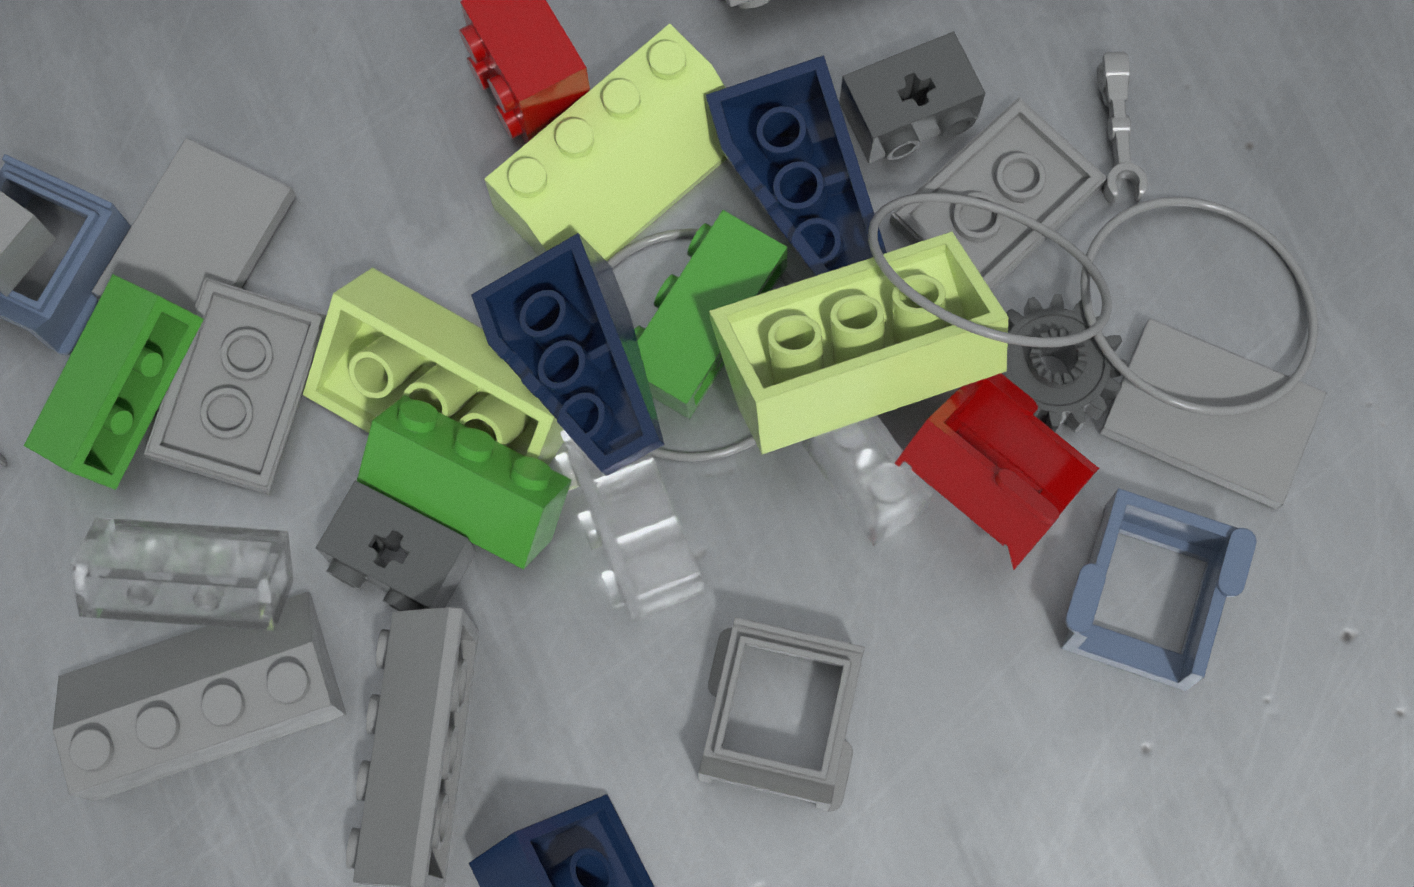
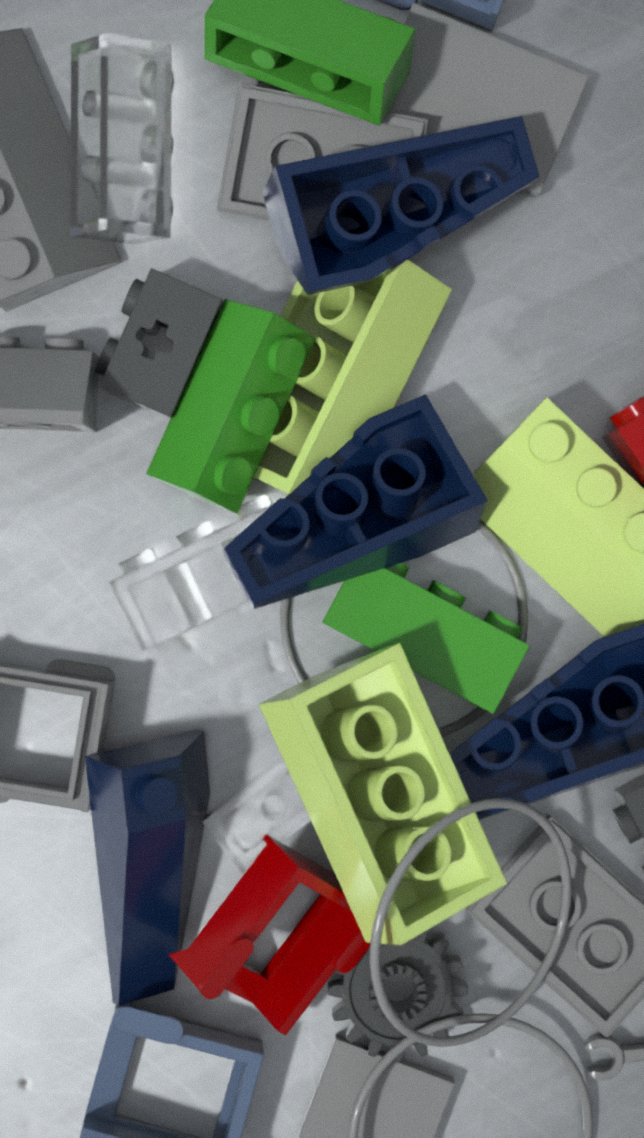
camera: 90 degrees right, 15 degrees up
none -> dark blue wedge [85,729,210,1006]
none -> dark blue wedge [262,116,540,295]

